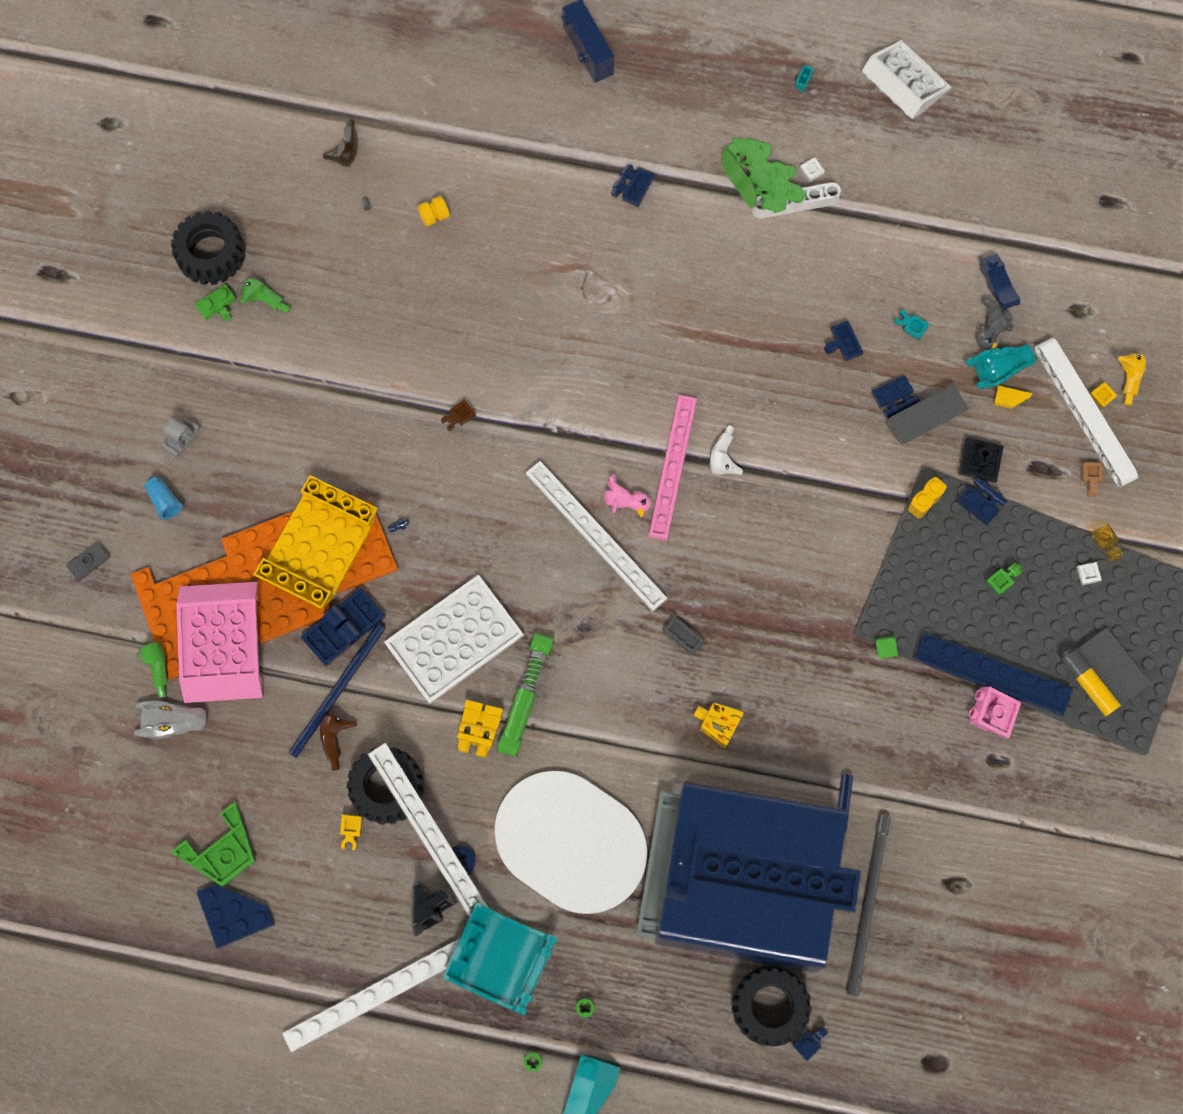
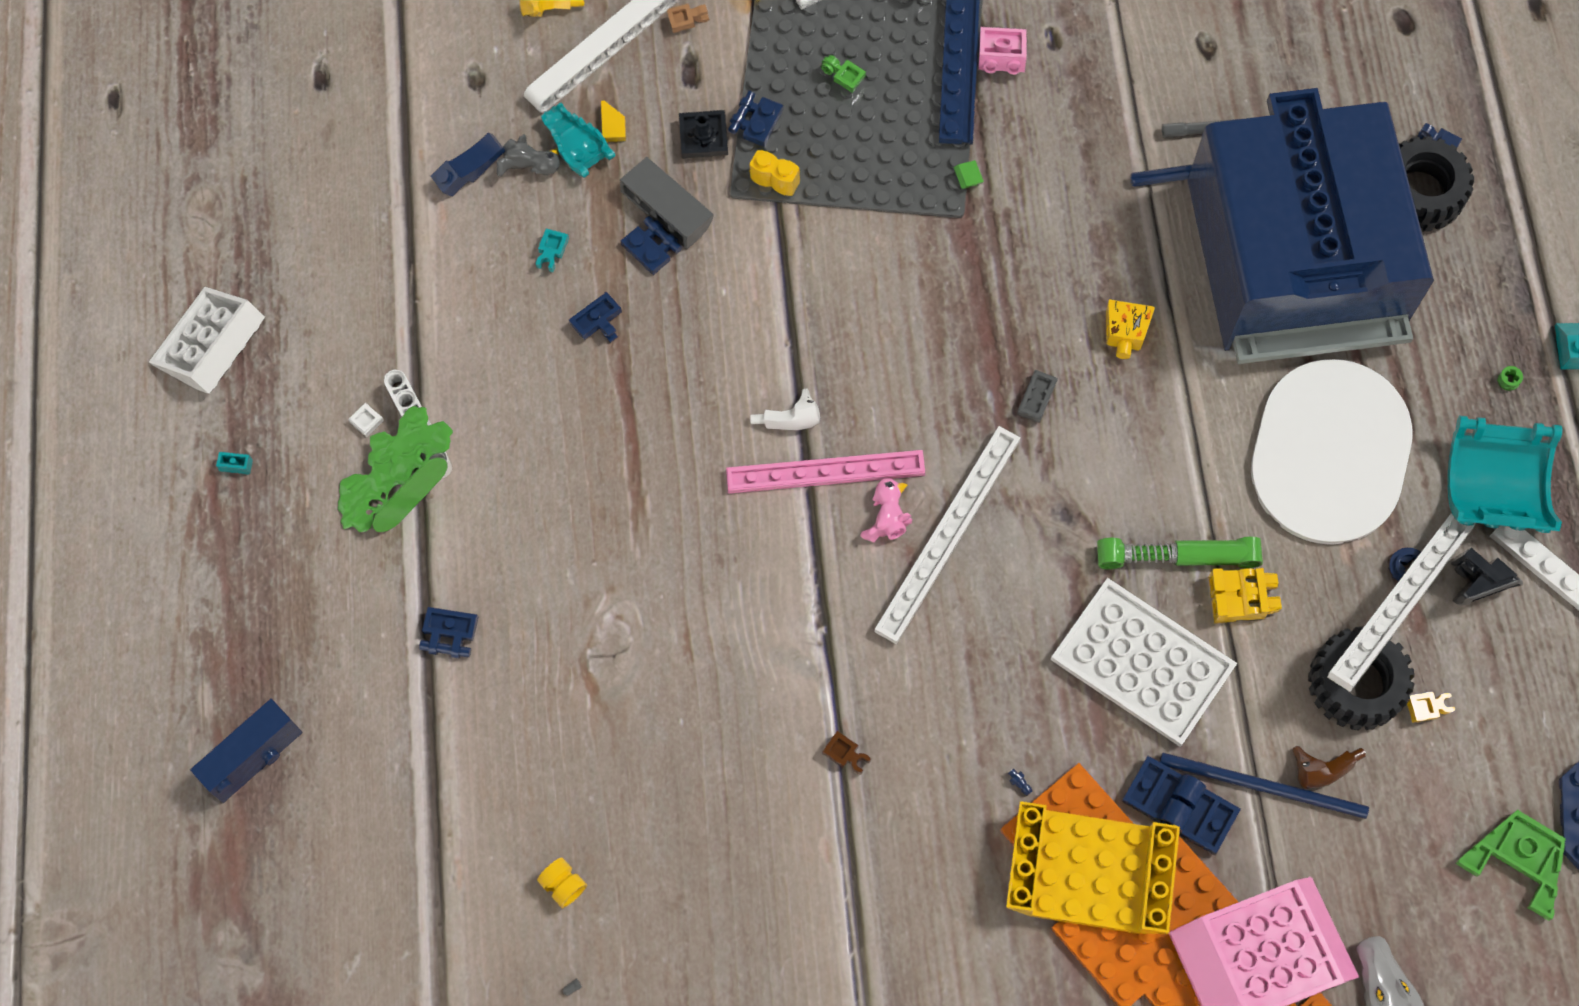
camera: 105 degrees left, 5 degrees down
yellow plate [1090,382,1117,409] -> none

